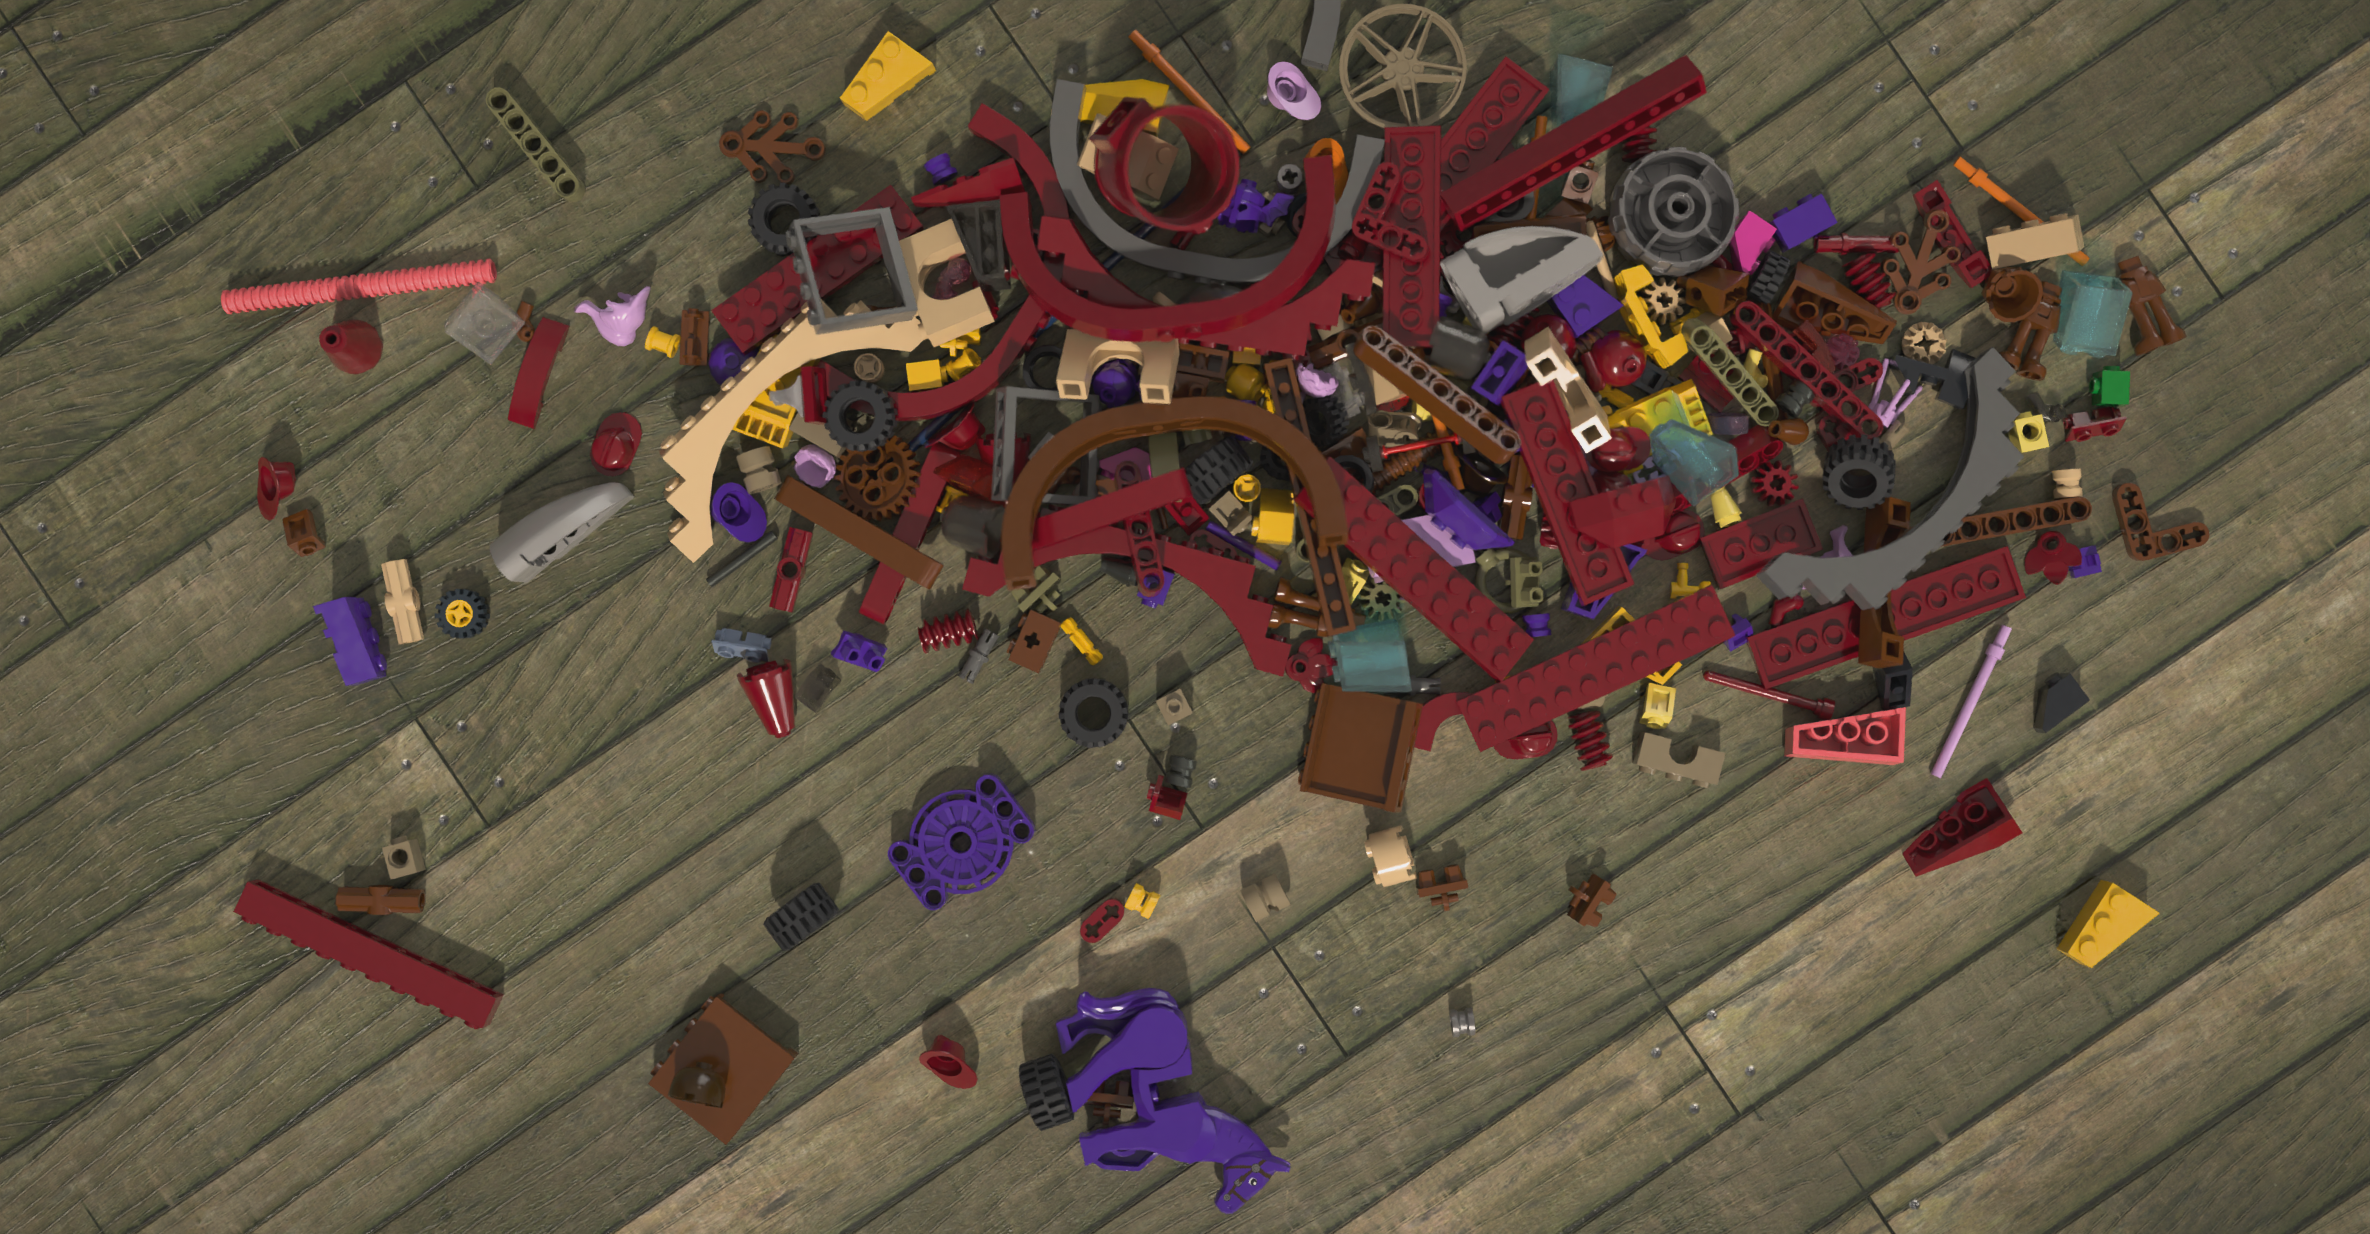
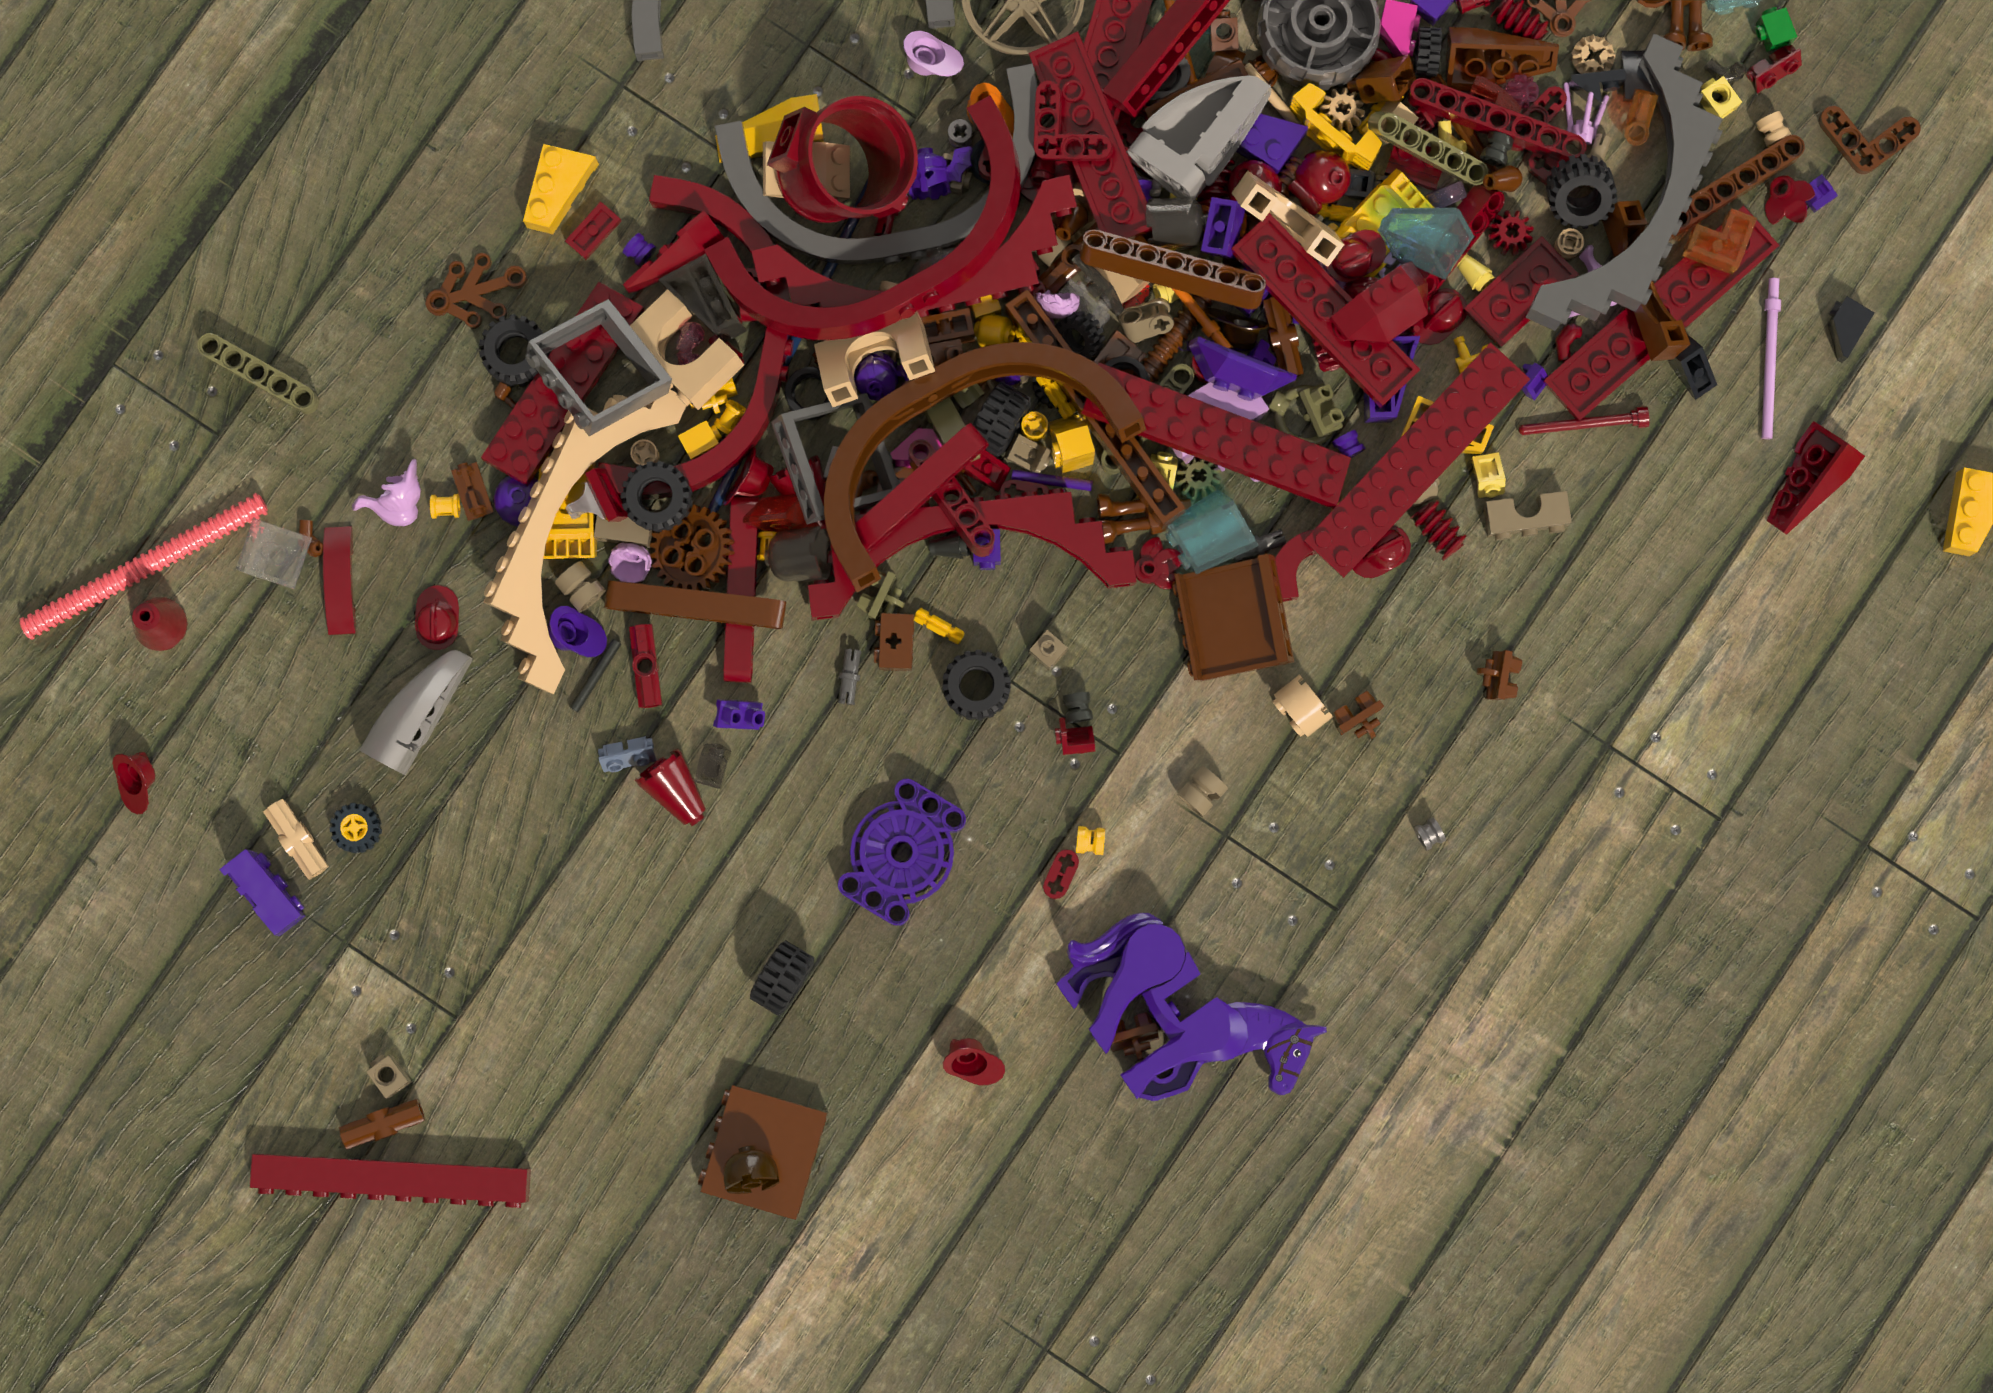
camera: 20 degrees left, 5 degrees down
reddish brown bracket [282,509,325,557] -> none
dark red piece [918,608,978,654] -> none
black tyre [1019,1053,1075,1131] -> none
orange bar [1129,30,1251,155] -> none
axle [1362,431,1475,472] -> none
coral wedge [1784,707,1906,765] -> none
none -> reddish brown hand [495,382,516,409]
none -> dark red plate [565,202,621,260]
none -> yellow axle [1036,377,1076,419]
none -> tan wheel [1554,228,1584,260]
none -> clear orange piece [1621,89,1658,146]
none -> clear orange brick [1682,209,1757,275]

